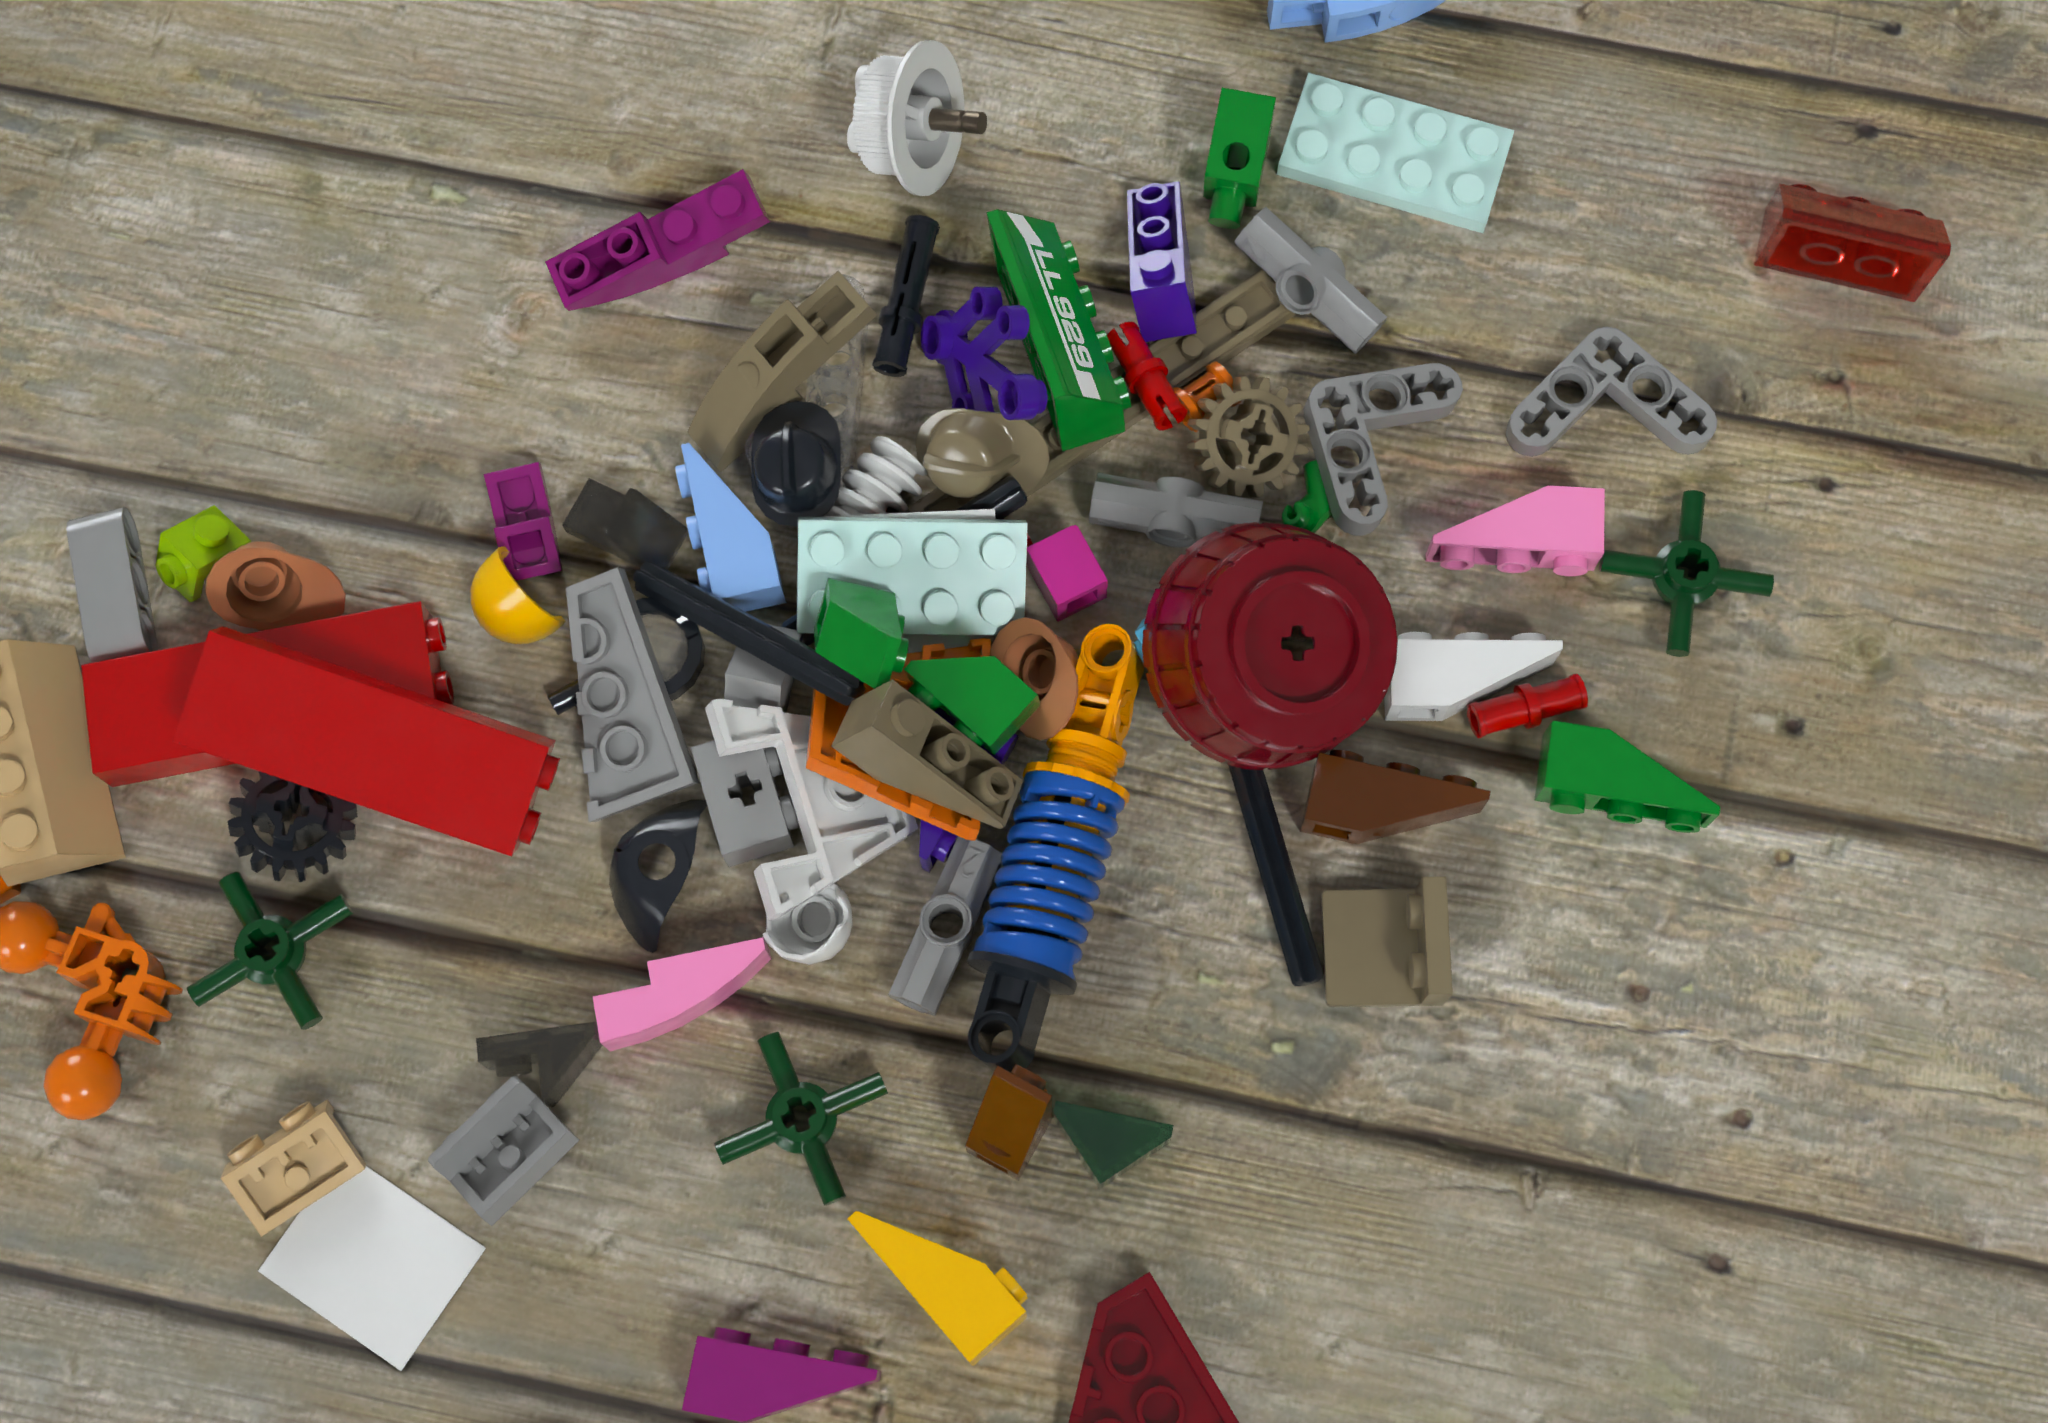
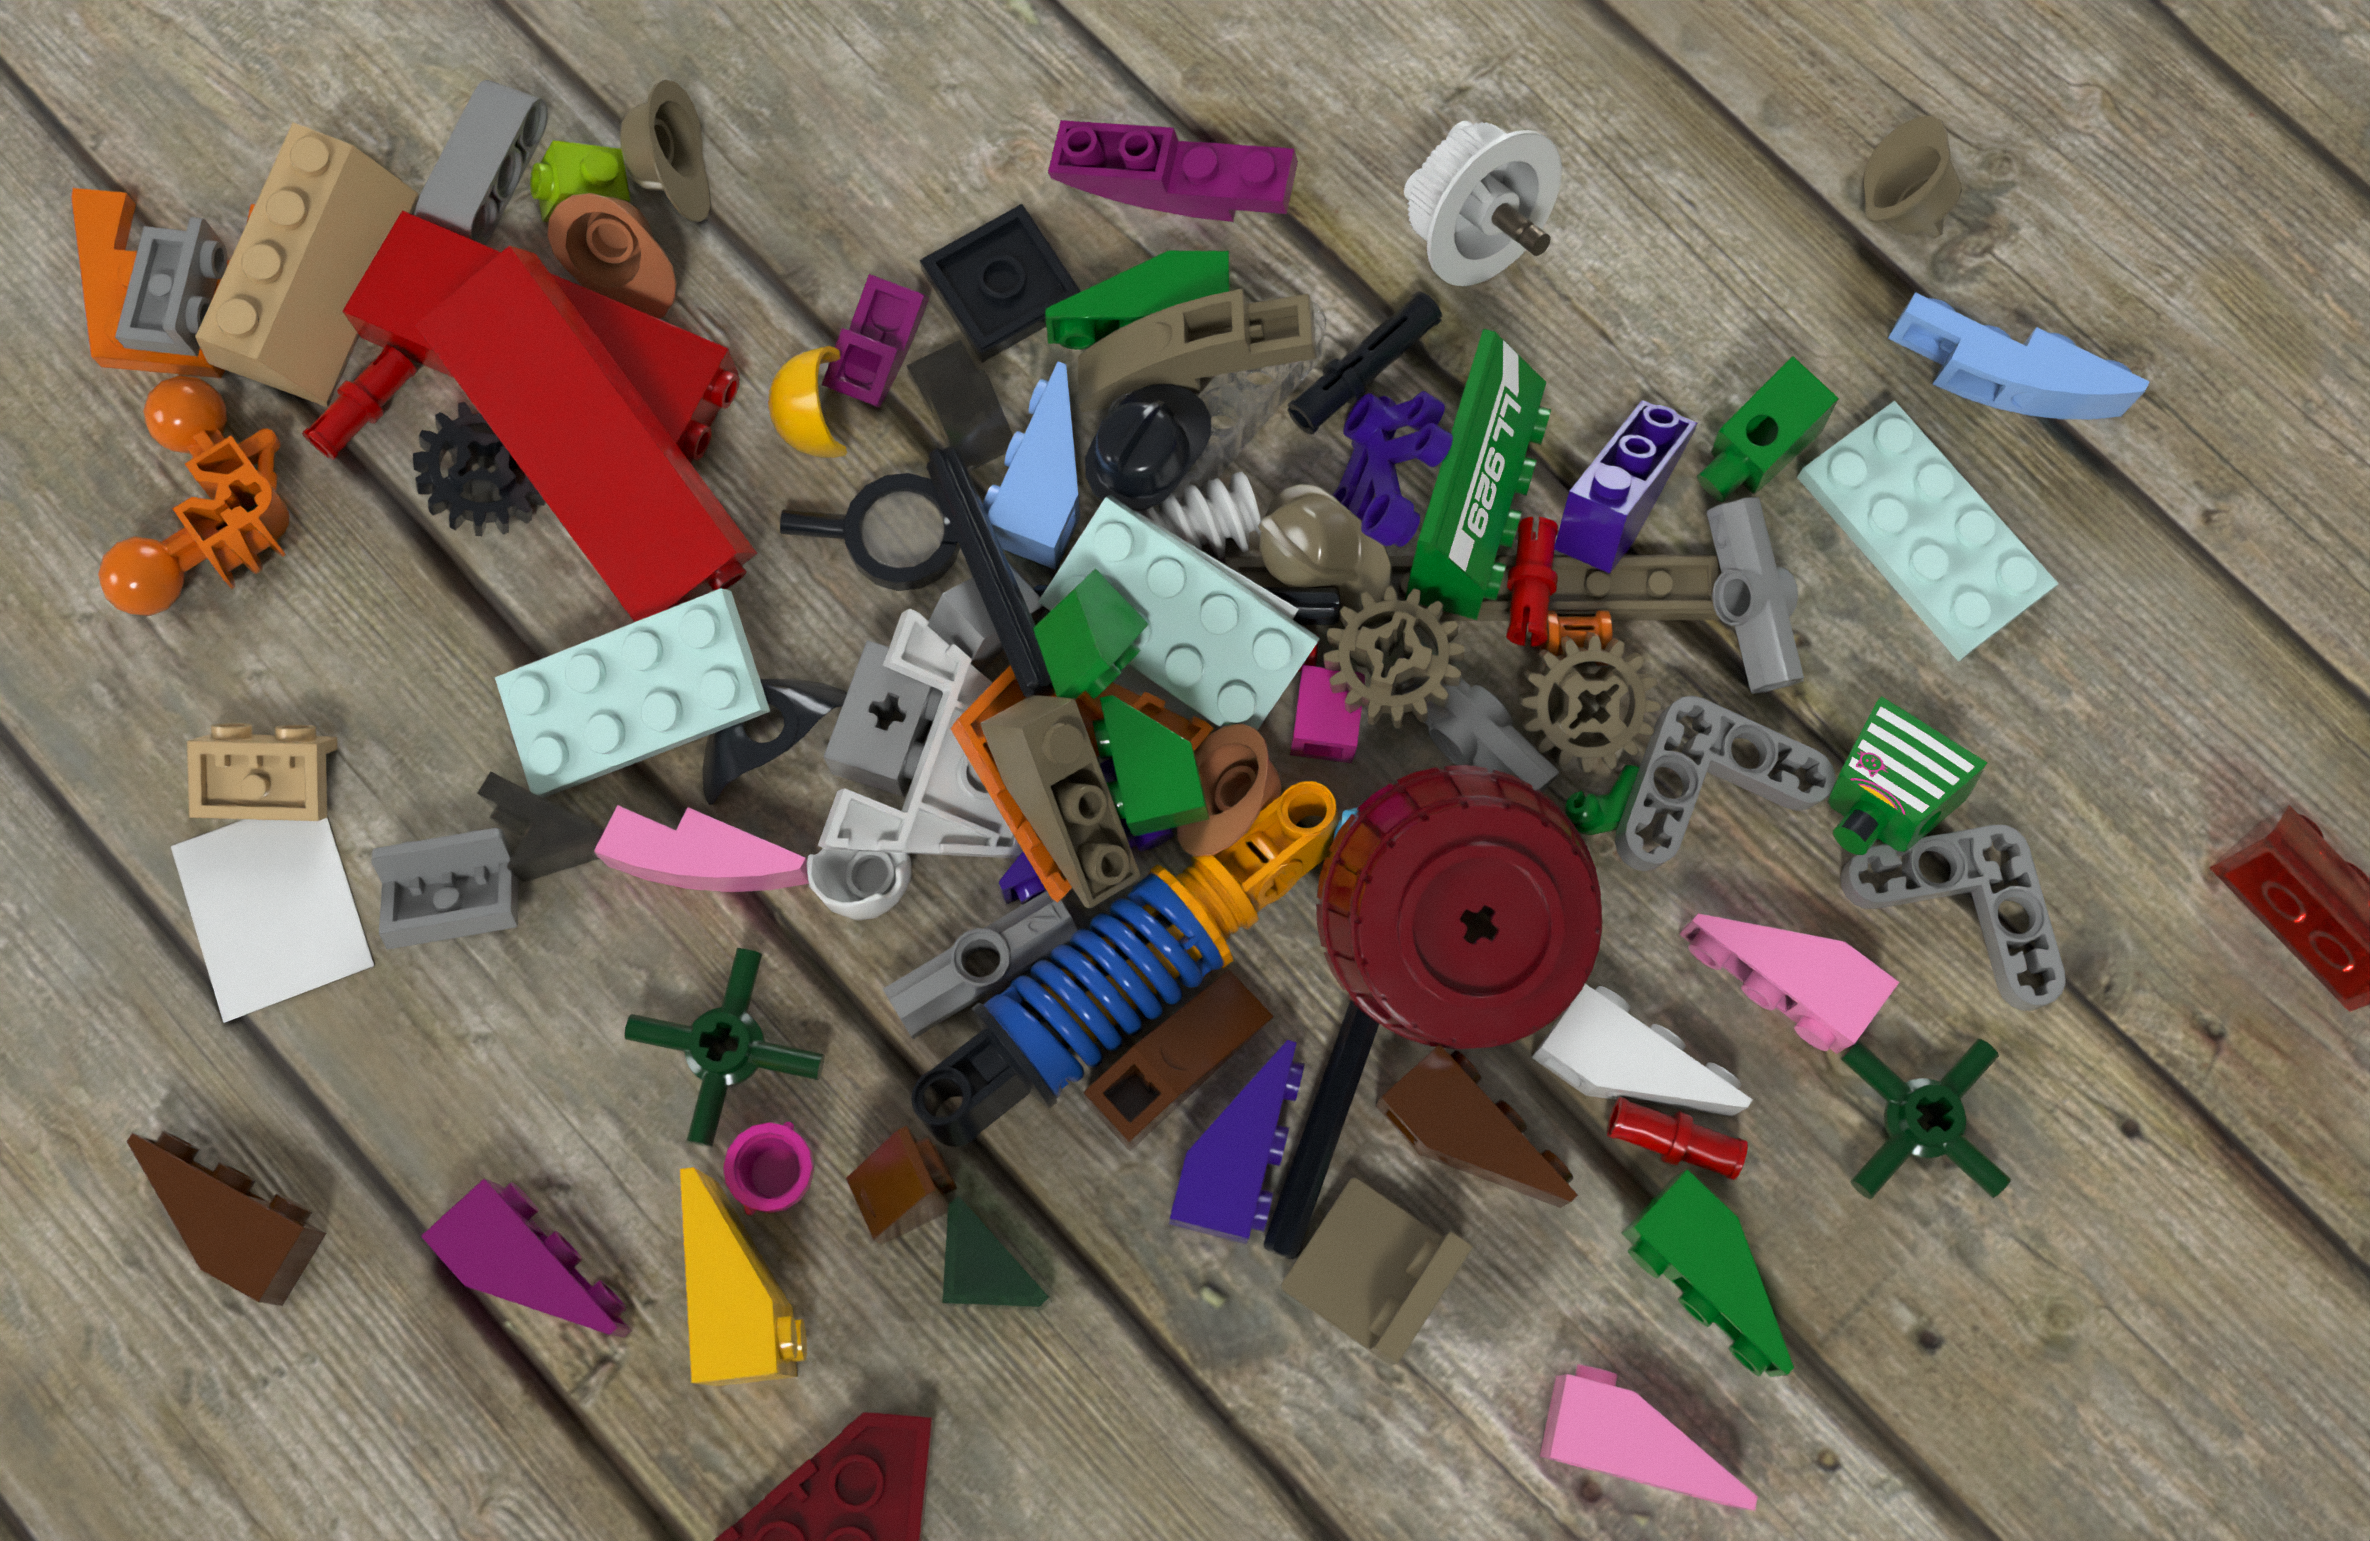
camera: 30 degrees right, 0 degrees up
dark green bar [187,872,353,1030] -> none
light grey wing [566,567,700,822] -> none
none -> red pin [302,345,417,460]
none -> light aqua plate [495,588,770,798]
none -> dark tan piece [620,80,711,222]
none -> dark pink piece [723,1121,815,1215]
none -> black tile [919,204,1081,363]
none -> green slope [1046,251,1229,350]
none -> reddish brown slope [1083,970,1274,1151]
none -> dark purple slope [1169,1040,1305,1244]
none -> dark tan gear [1324,586,1465,728]
none -> bright pink slope [1539,1365,1758,1511]
none -> green torso [1828,696,1988,855]

